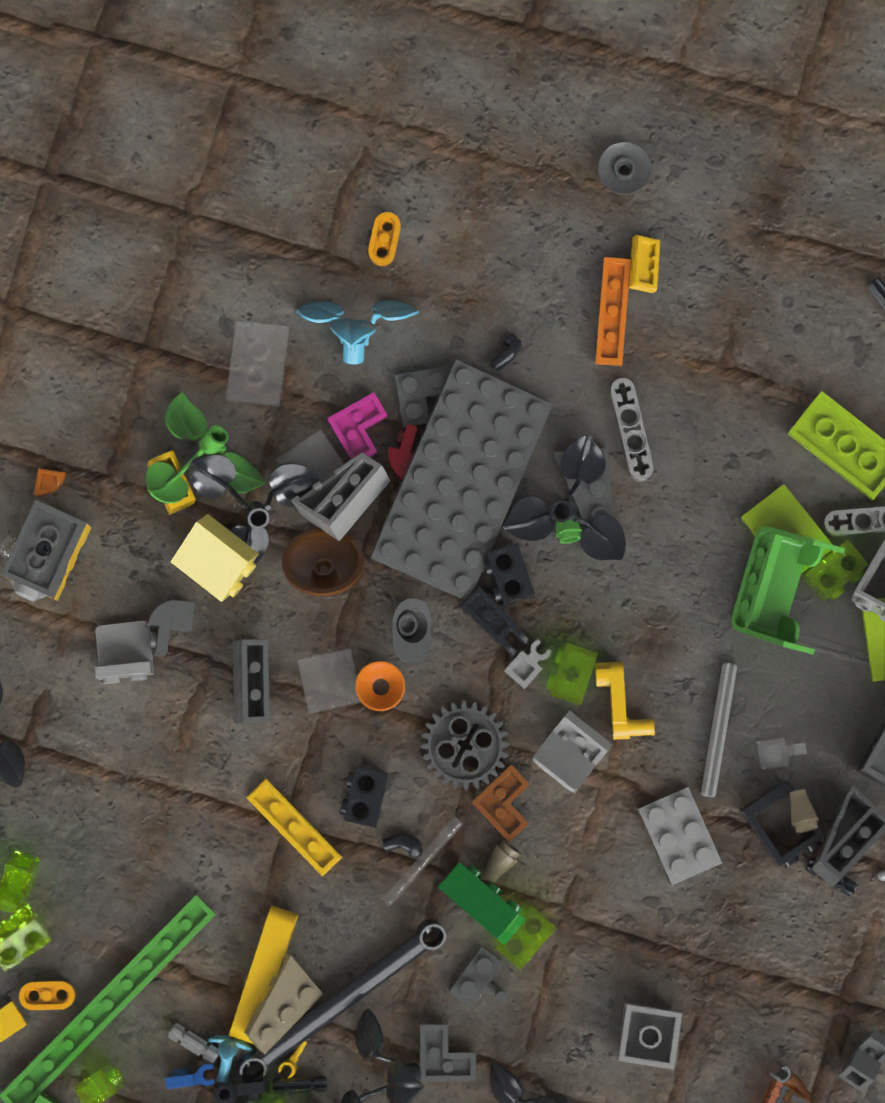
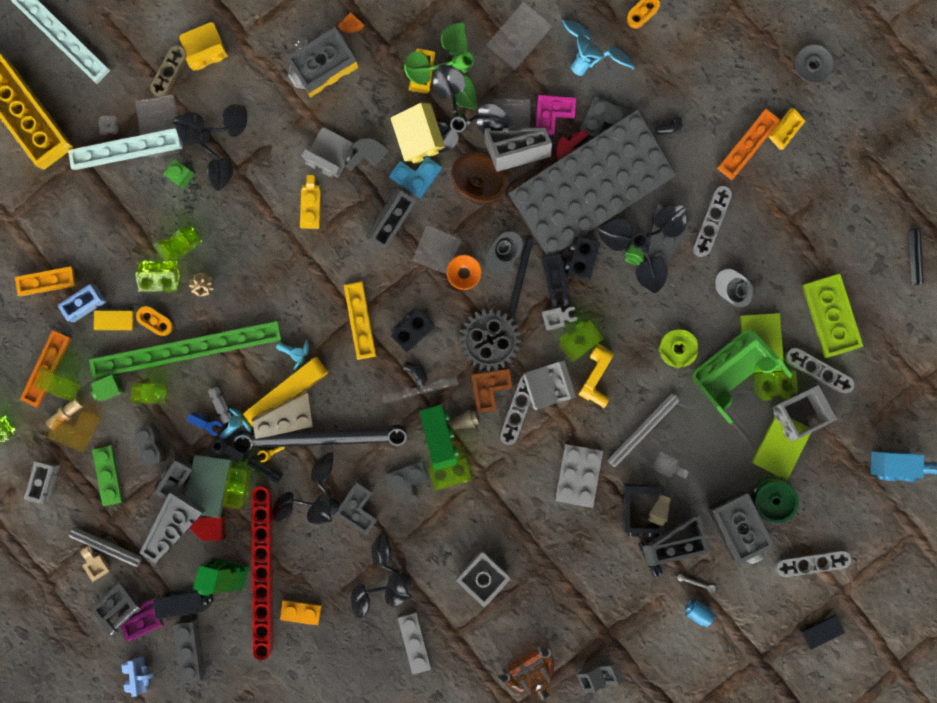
camera: 30 degrees right, 5 degrees up
none -> tan gear [189,273,214,296]
none -> medium azure plant [276,340,309,371]
none -> yellow hinge [300,175,321,229]
none -> dark azure plate [389,157,442,199]
none -> light grey beam [500,376,531,445]
none -> black bar [508,239,533,314]
none -> lime plate [658,329,698,368]
none -> dark grey piece [715,269,757,307]

